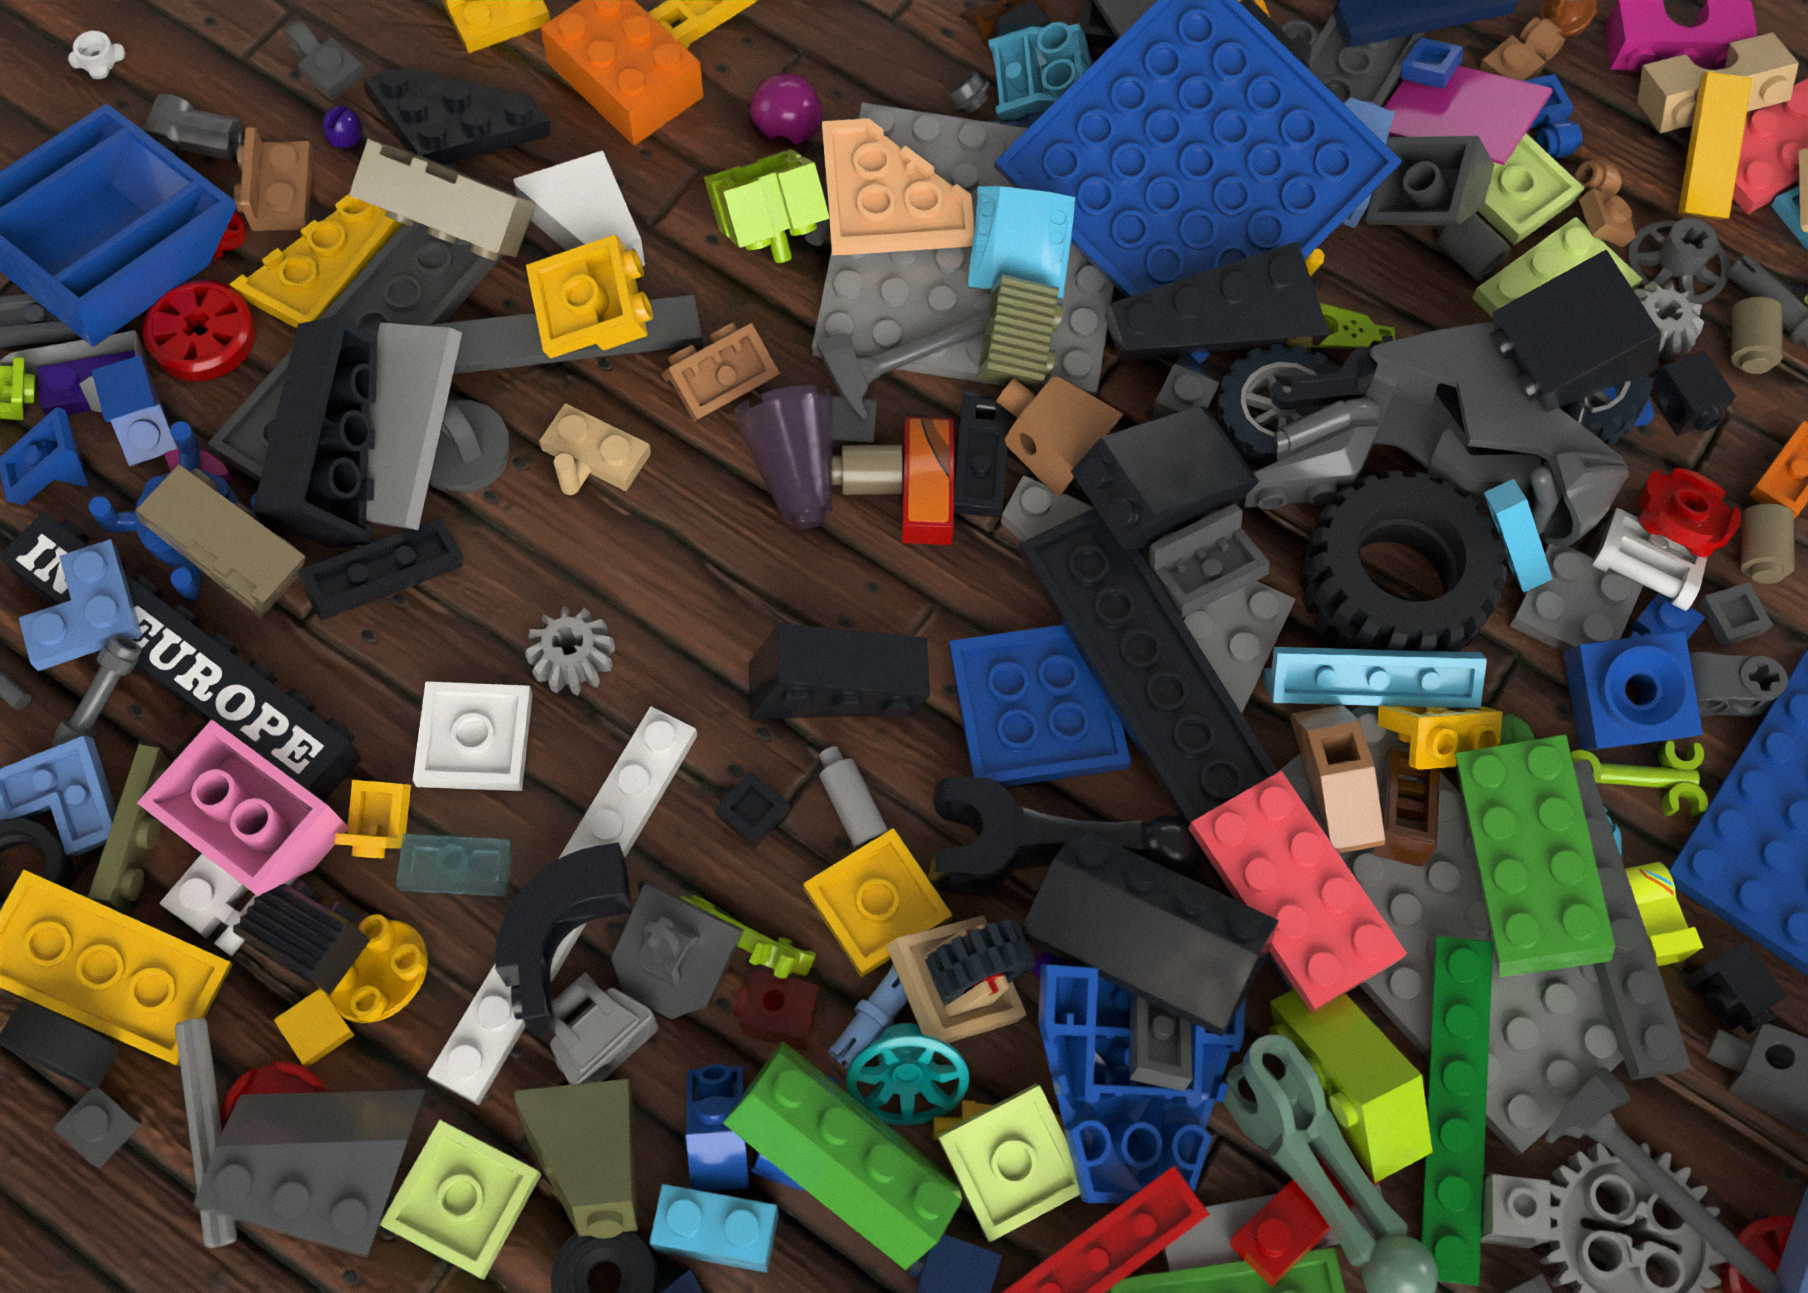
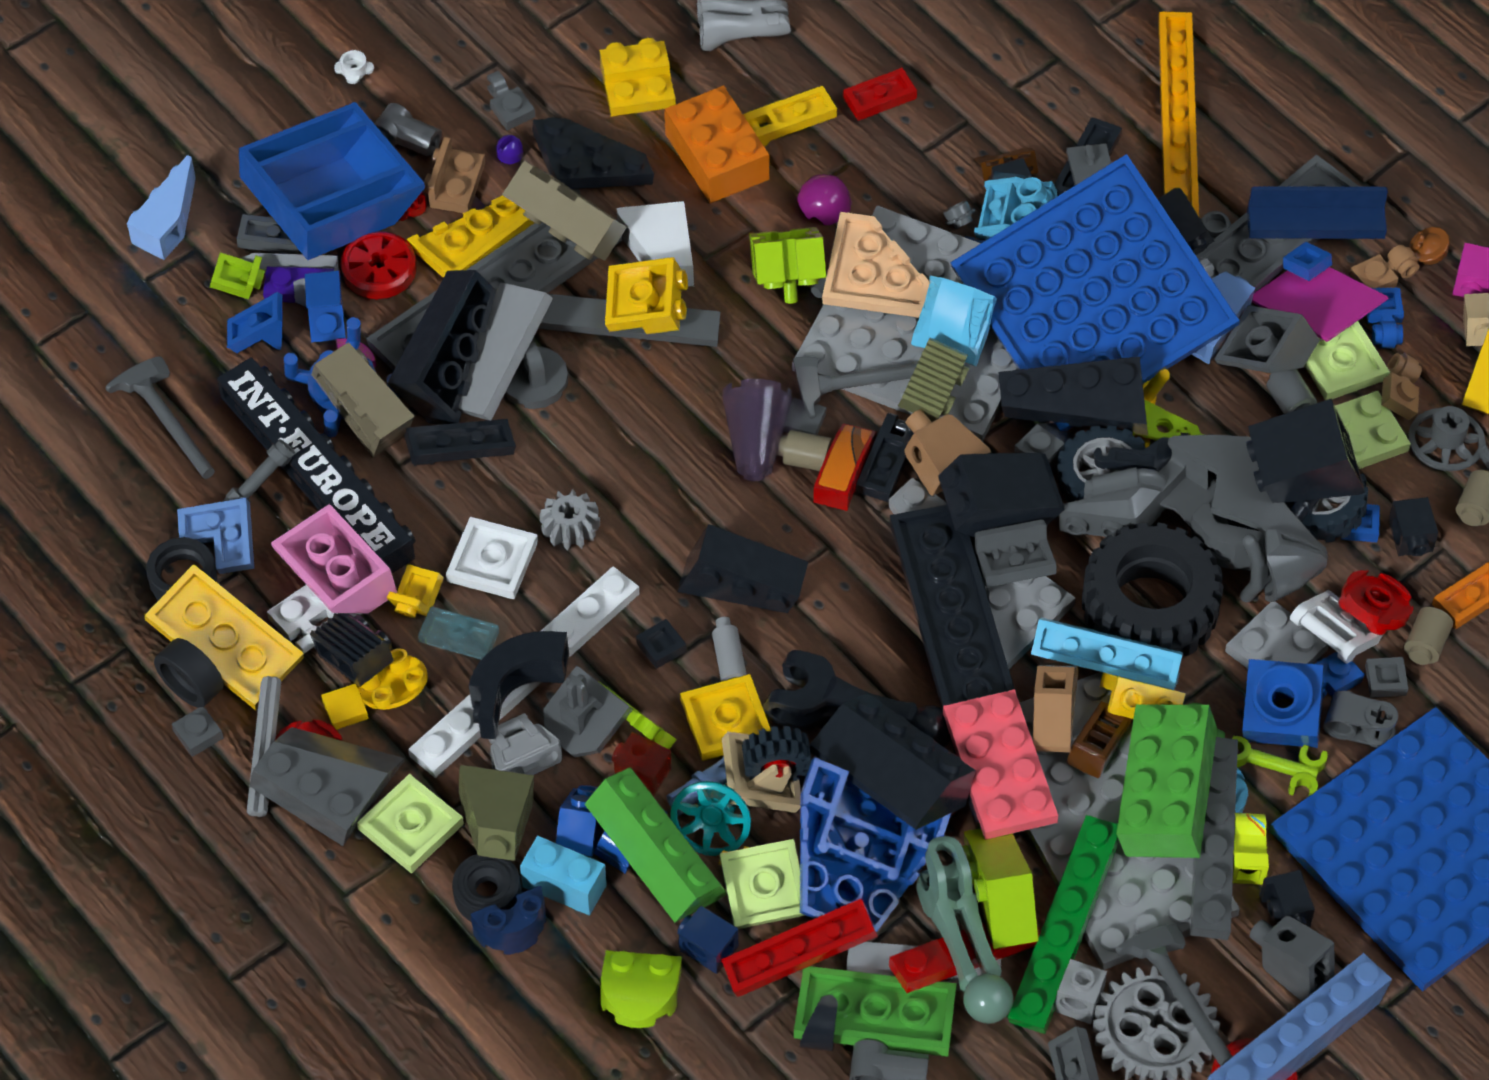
camera: 20 degrees right, 10 degrees down
medium blue plate [19,539,142,671] -> none
olive plate [88,744,172,915] -> none
tan plate [539,403,651,495] -> none
medium nougat bracket [661,322,780,422] -> none
blue plate [948,625,1131,787] -> none
dark grey hinge [1130,993,1192,1091] -> none
medium azure piece [1484,479,1553,593] -> none
light grey gear [1634,281,1704,364] -> none

